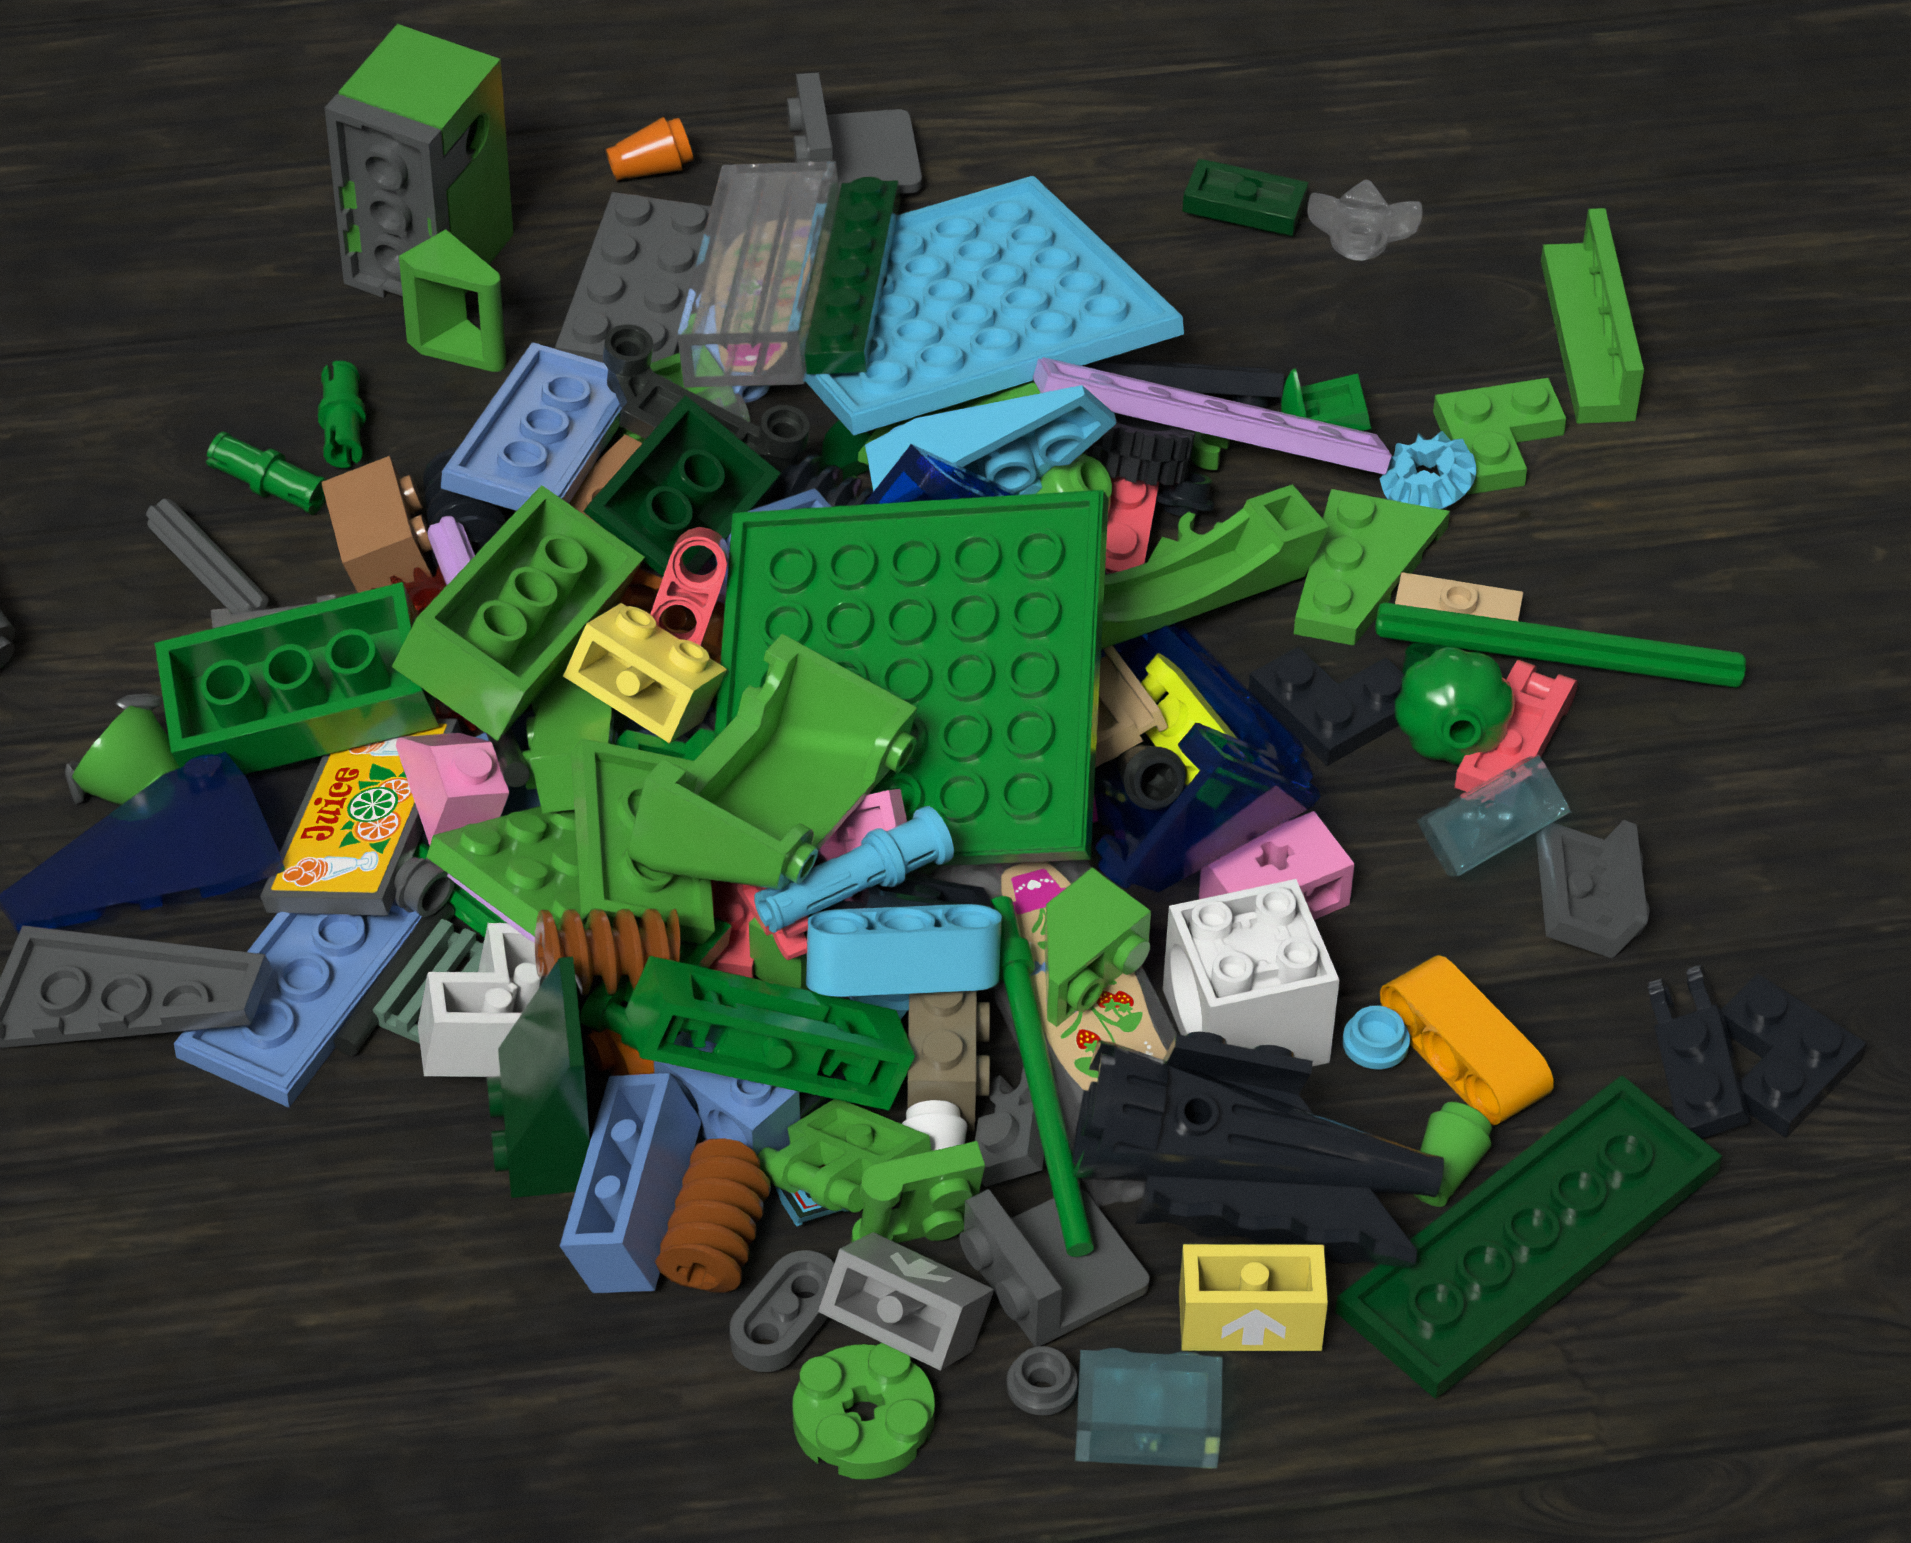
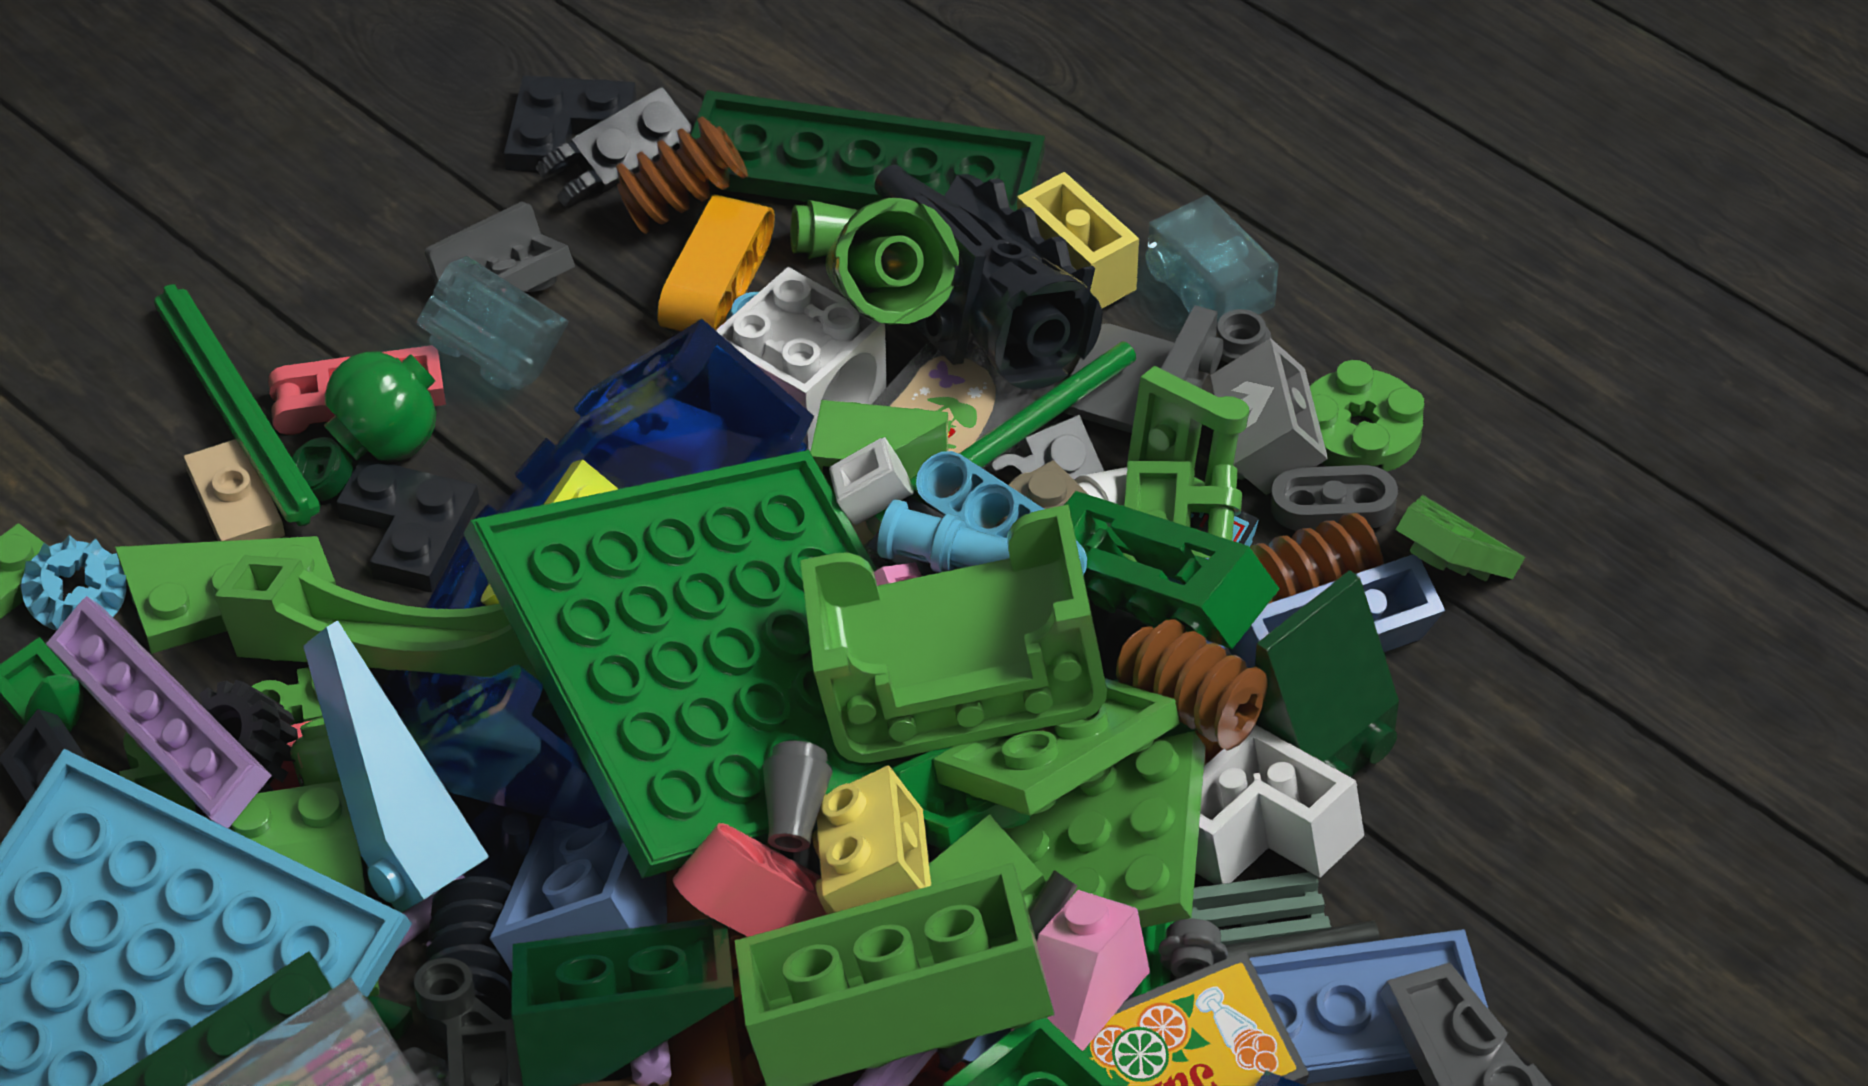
camera: 125 degrees left, 0 degrees up
none -> dark orange piece [616,116,748,234]
none -> dark grey cone [763,741,833,852]
none -> bright green cone [826,198,959,325]
none -> white brick [829,437,914,525]
none -> bright green wing [1395,495,1526,581]

